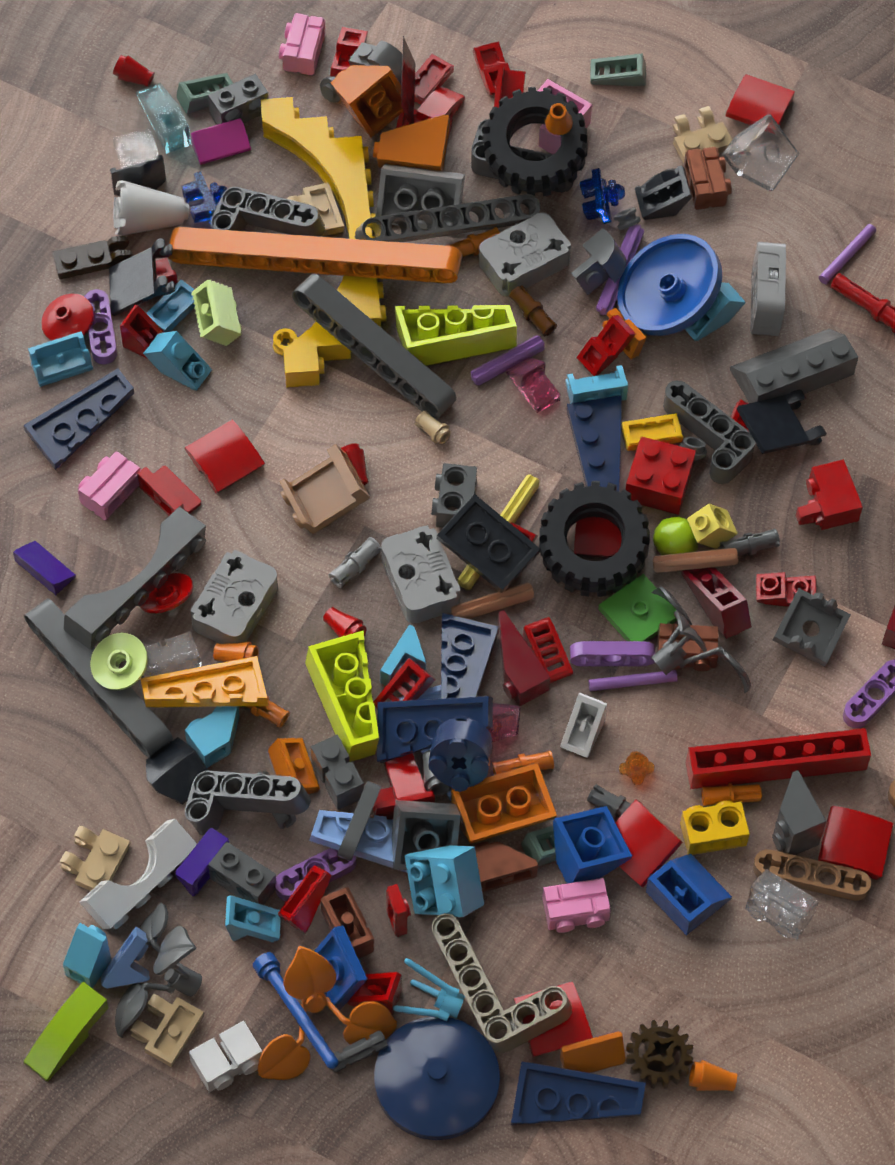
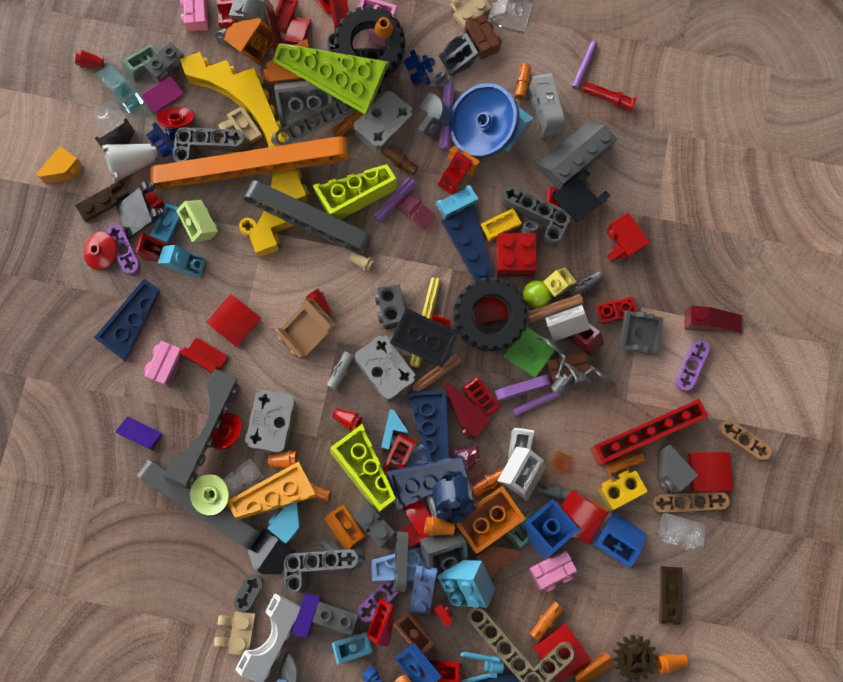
camera: 20 degrees left, 15 degrees up
medium azure hinge [28,331,93,387] -> none
none -> light orange slope [36,146,83,184]
none -> red dish [156,107,194,129]
none -> dark grey beam [234,575,263,612]
none -> lime wing [273,43,389,114]
none -> medium blue plate [409,565,437,615]
none -> orange cone [424,516,455,536]
none -> white slope [497,447,546,501]
none -> orange pin [514,63,532,101]
none -> orange pin [529,601,564,641]
none -> white slope [545,305,590,341]
none -> dark brown plate [659,566,682,625]

